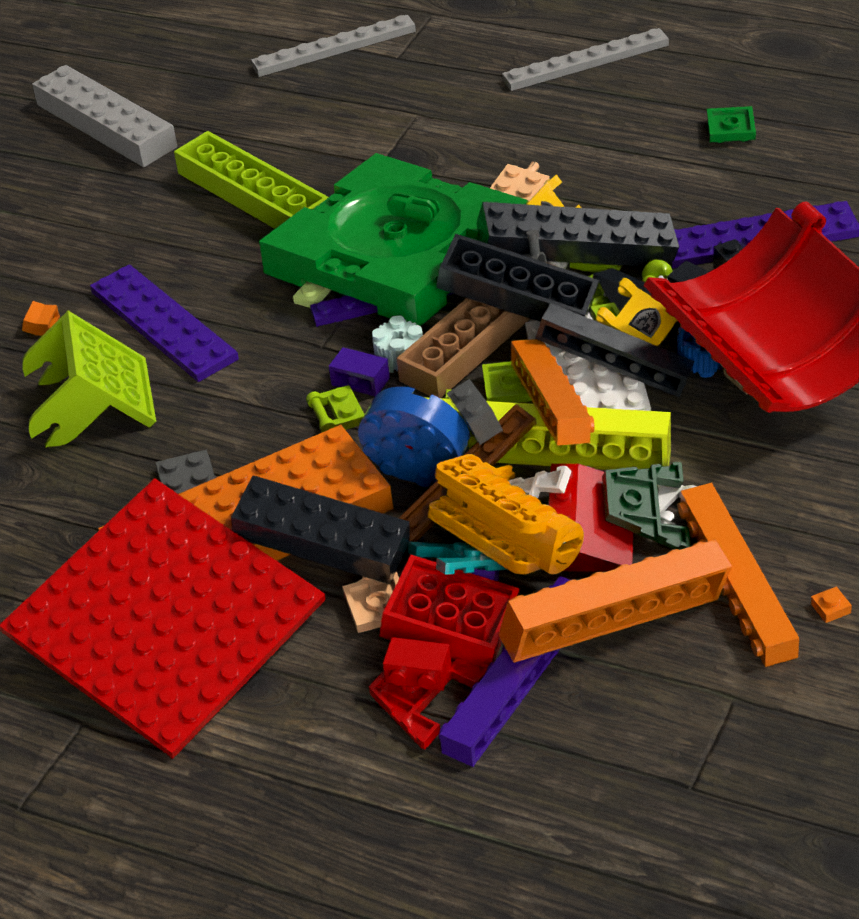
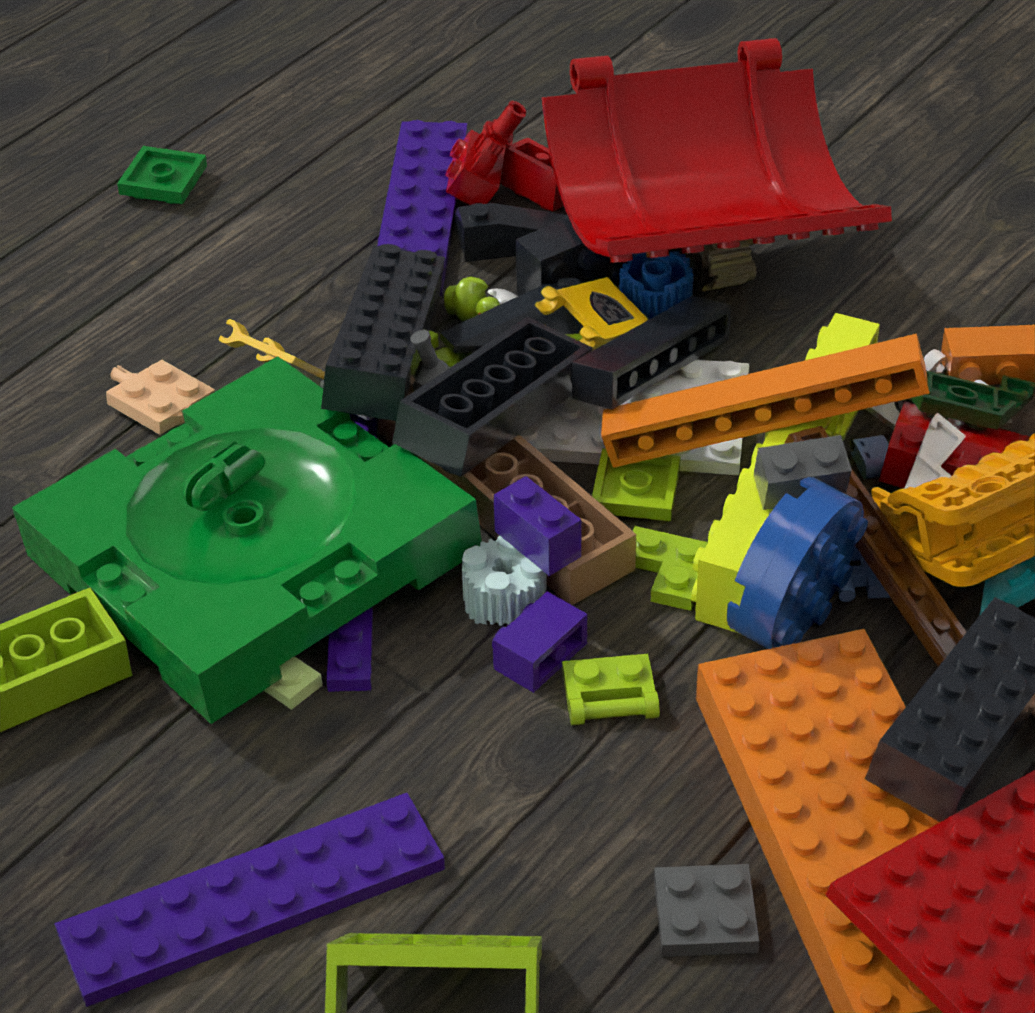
camera: 80 degrees left, 0 degrees up
none -> dark purple brick [494,476,581,576]

